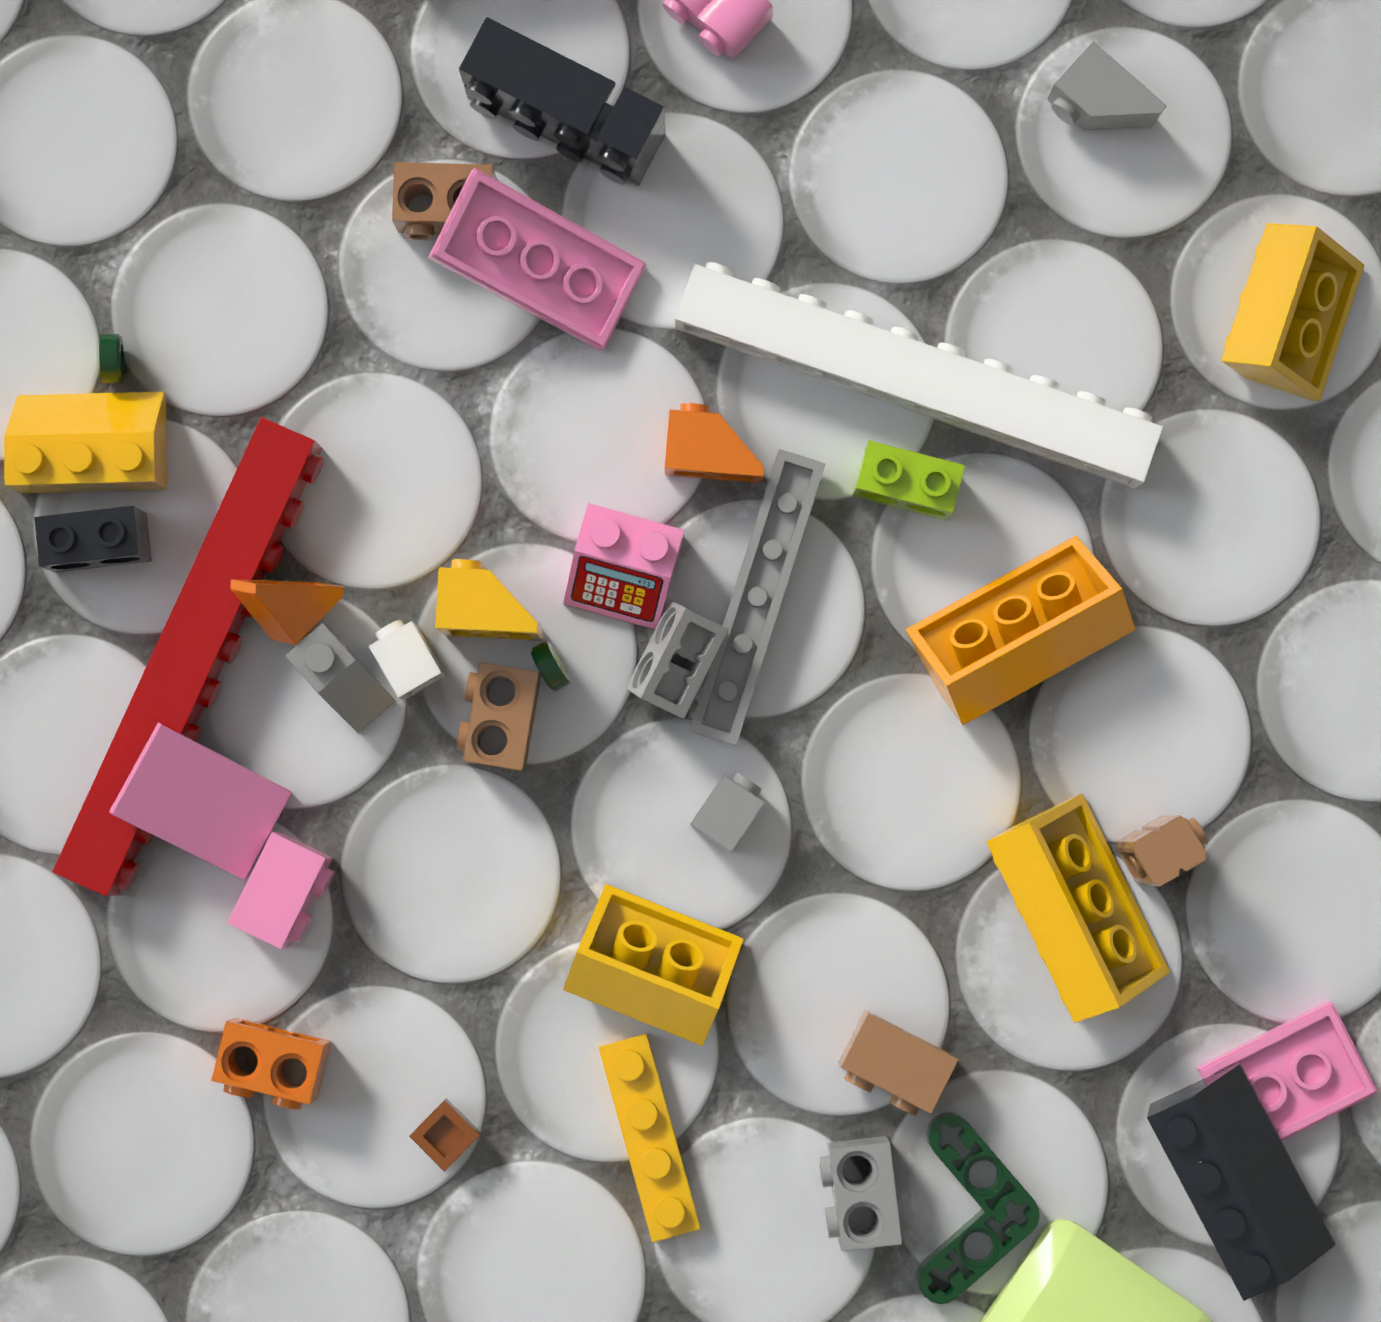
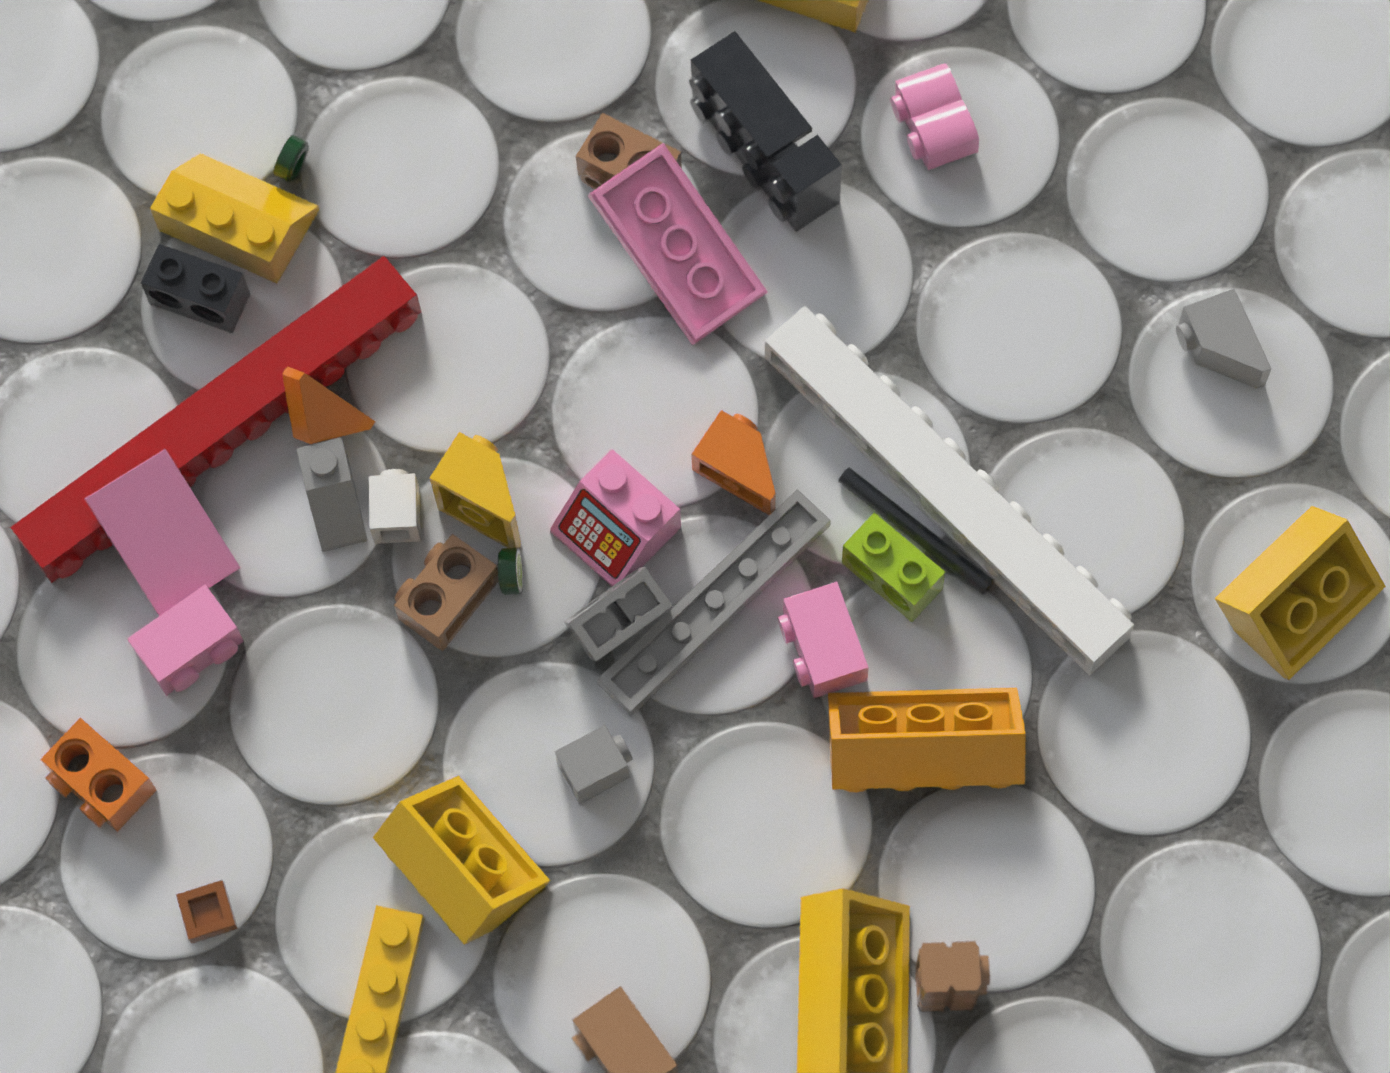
camera: 30 degrees right, 15 degrees down
none -> bright pink brick [777,582,869,698]
none -> black bar [838,467,995,595]

